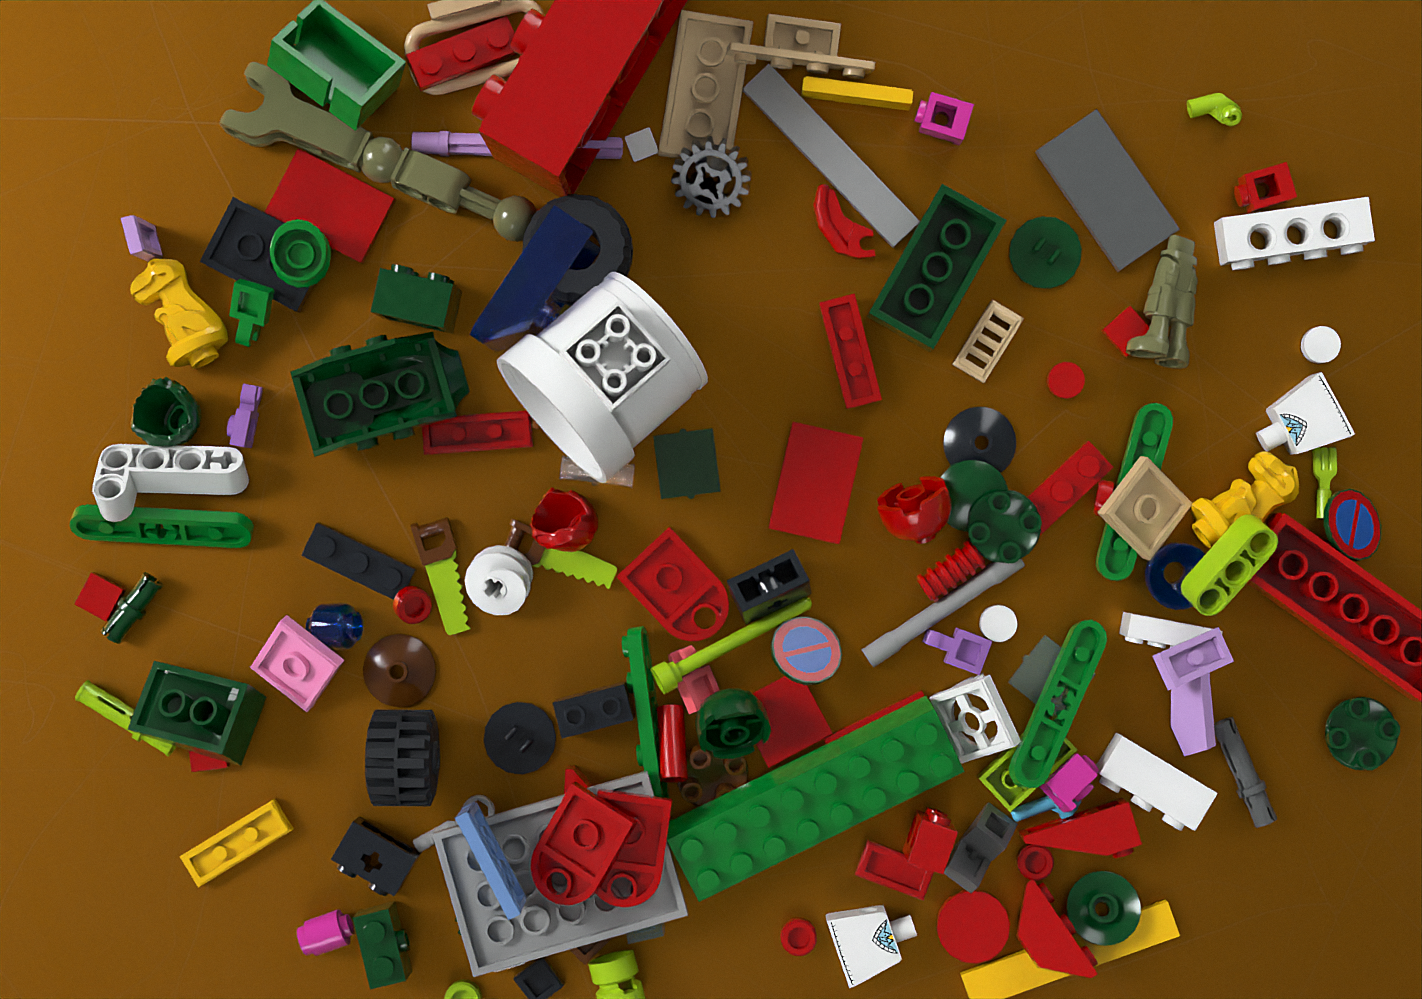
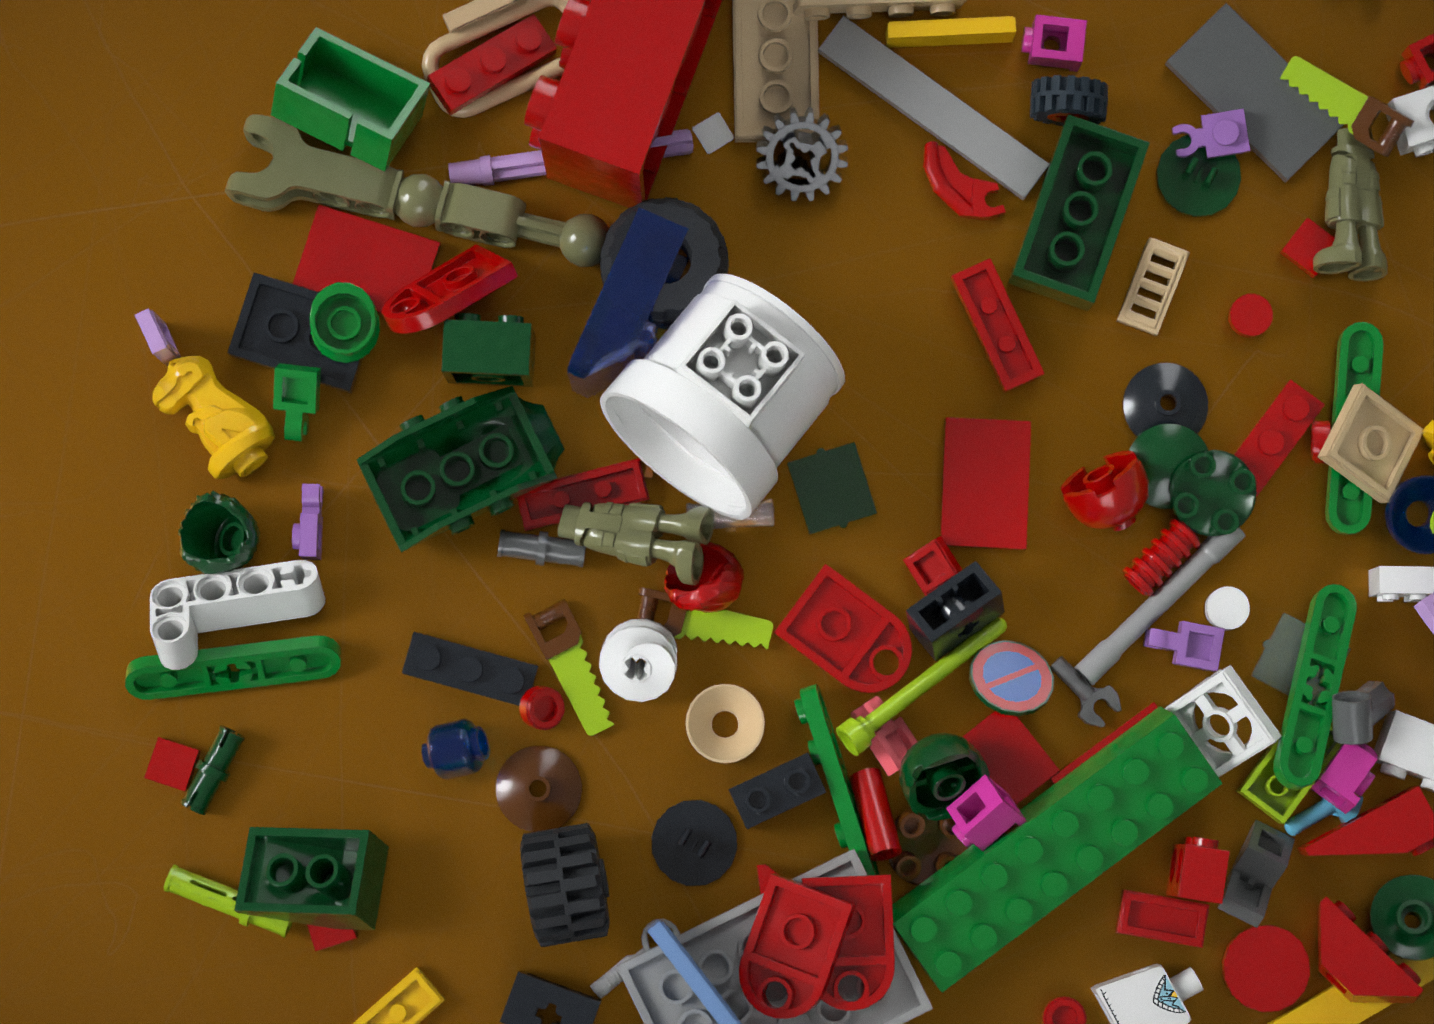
camera: 15 degrees left, 5 degrees down
bright pink tile [250,615,344,712] -> none
red tile [1016,844,1054,881] -> none
none -> red tile [382,244,518,334]
none -> dark grey pin [497,529,586,568]
none -> olive piece [558,502,714,585]
none -> tan piece [686,684,765,763]
none -> red tile [903,536,962,596]
none -> dark pink brick [946,774,1027,851]
none -> black wheel [1030,75,1108,126]
none -> flat silver bar [1050,656,1121,728]
none -> medium lavender plate [1172,108,1250,159]
none -> piece [1280,56,1415,157]
none -> dark grey piece [1332,681,1395,745]

